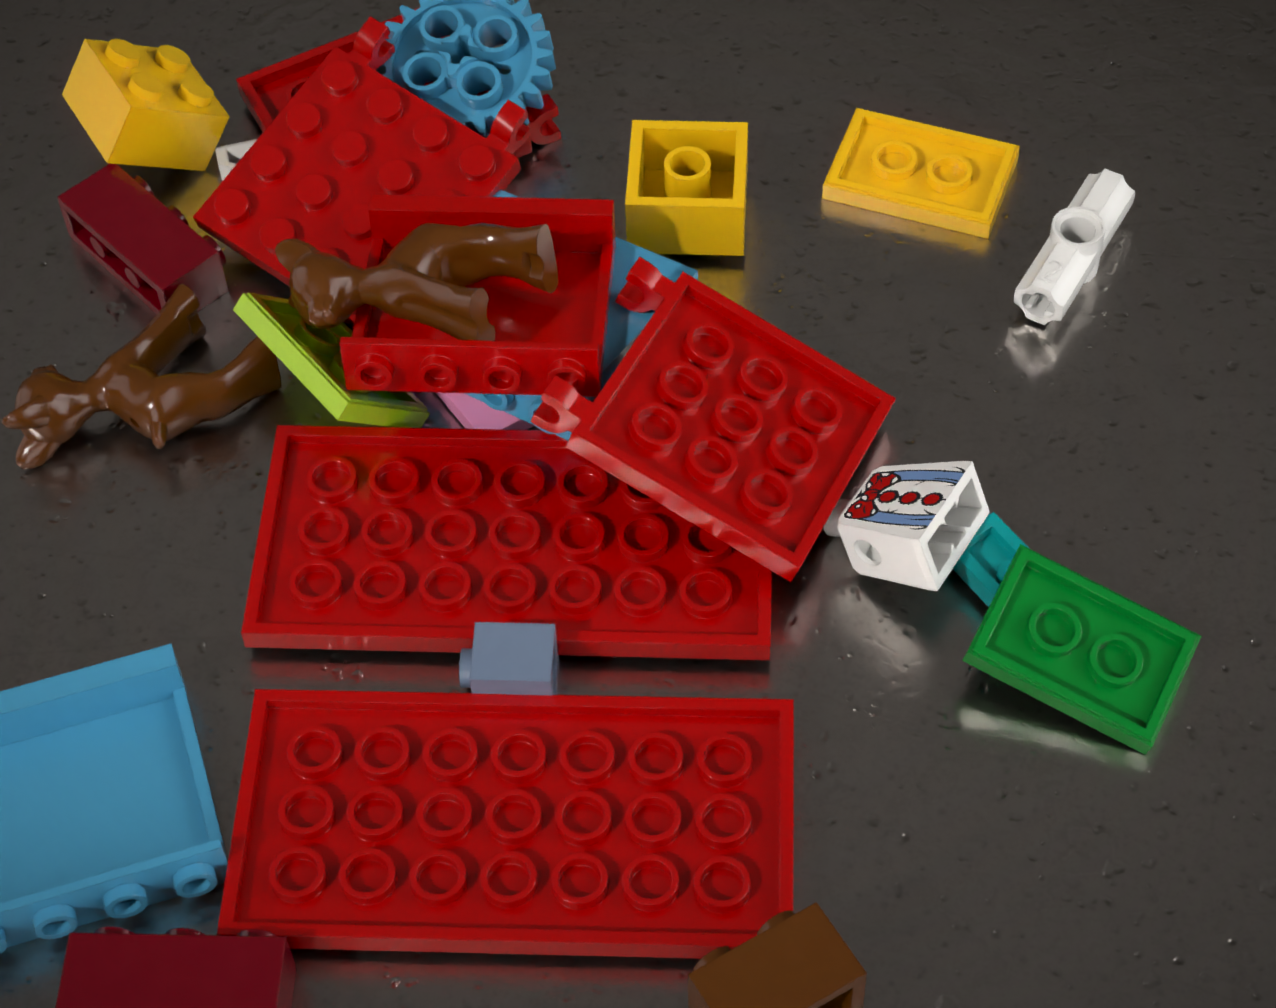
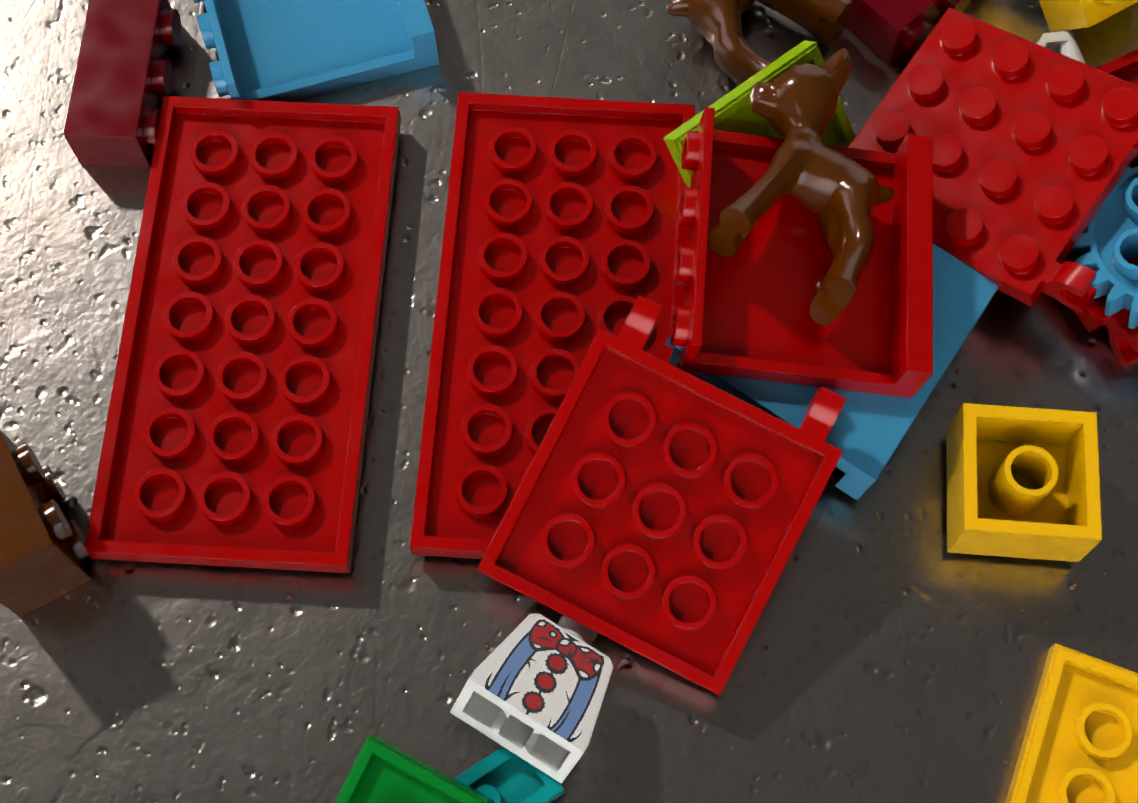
camera: 90 degrees right, 15 degrees up
sand blue brick [459,622,559,695] -> none

